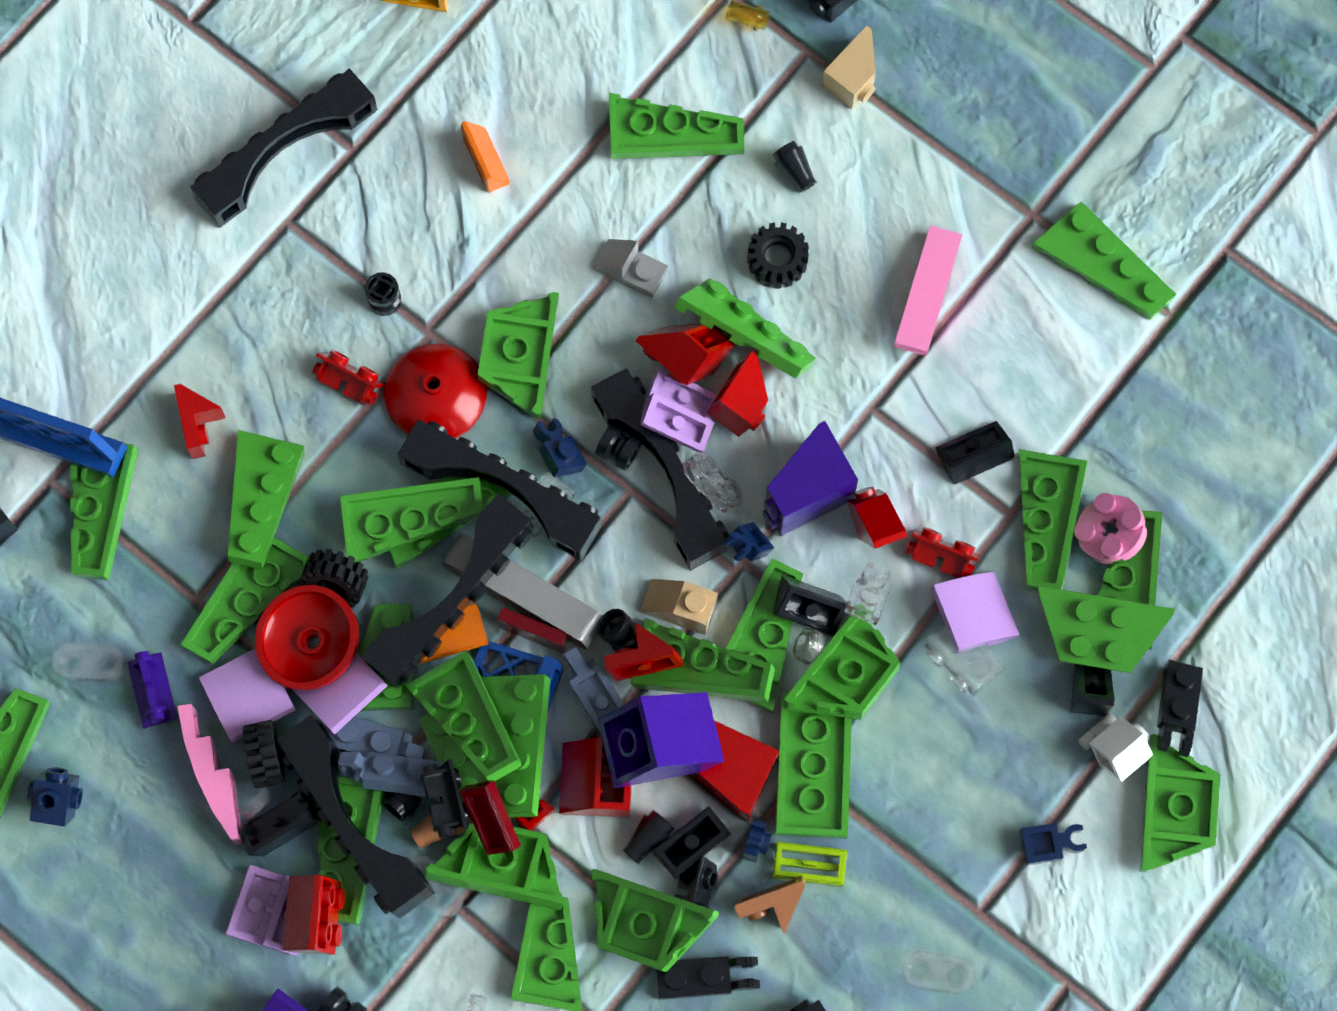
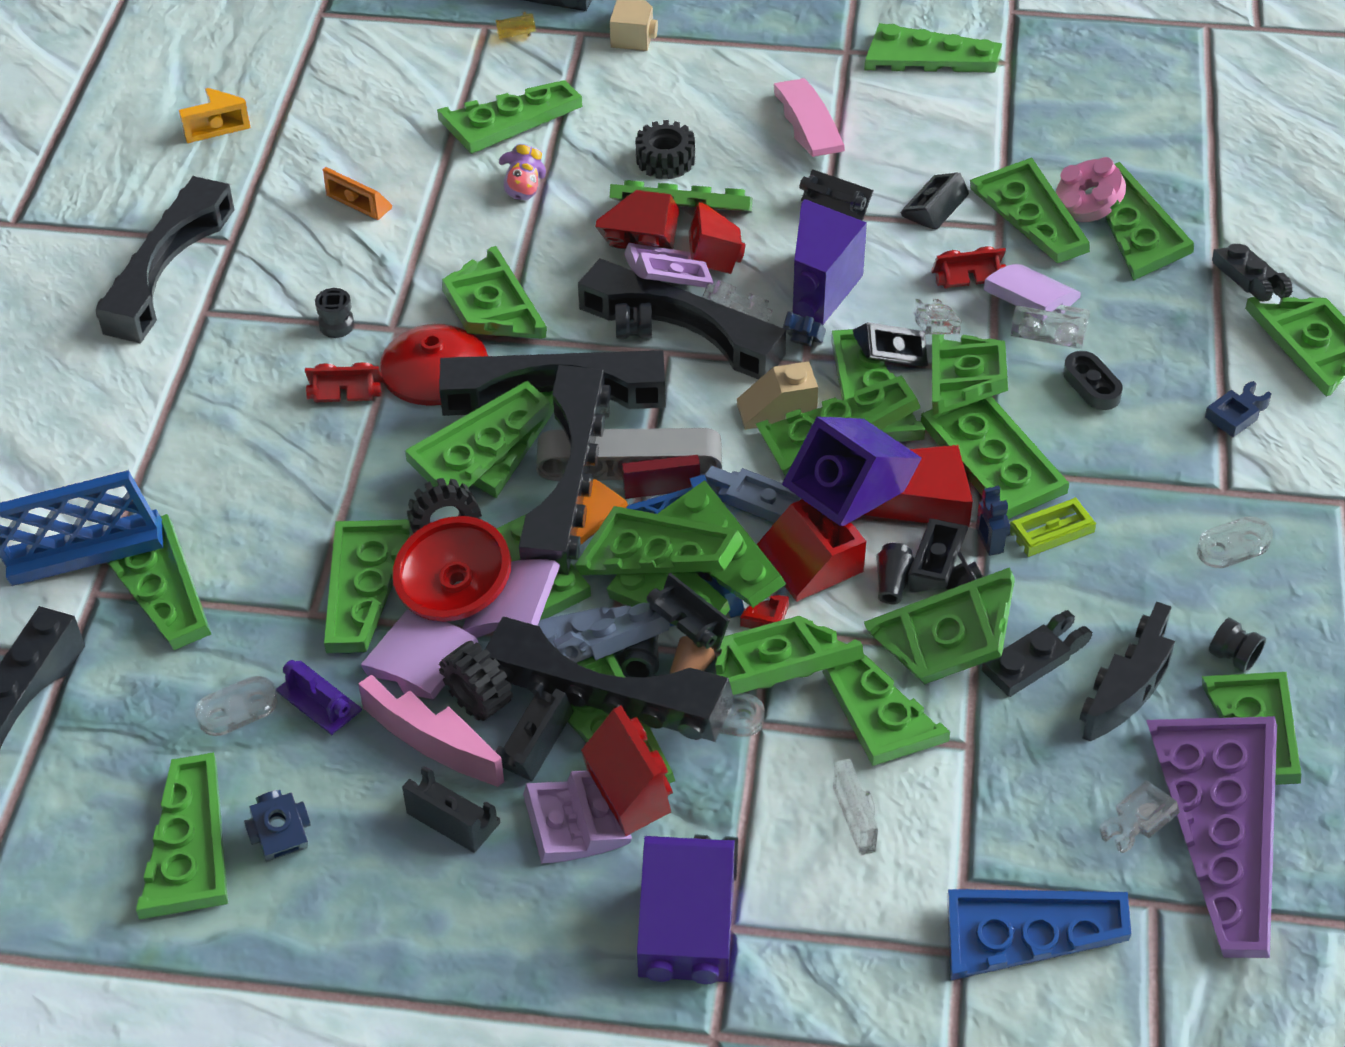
camera: 30 degrees left, 25 degrees down
red slope [174,384,226,459] -> none
bright green wing [228,430,305,570] -> none
clear tile [237,787,273,821] -> none
dark red tile [459,780,521,856] -> none
dark blue plate [533,418,587,478] -> none
light grey slope [593,239,668,298] -> none
black wheel [596,608,638,652] -> none
red slope [604,624,684,681] -> none
nougat slope [734,876,806,933] -> none
black cone [773,141,817,193] -> none
clear tile [793,628,825,665] -> none
red slope [847,487,908,549] -> none
bright green wing [1038,586,1175,673] -> none
black slope [1070,664,1115,716] -> none
white brick [1078,713,1153,782] -> none
none -> black hinge [402,766,500,853]
none -> animal [499,144,546,200]
none -> black hinge [799,169,874,221]
none -> black plate [1063,351,1123,410]

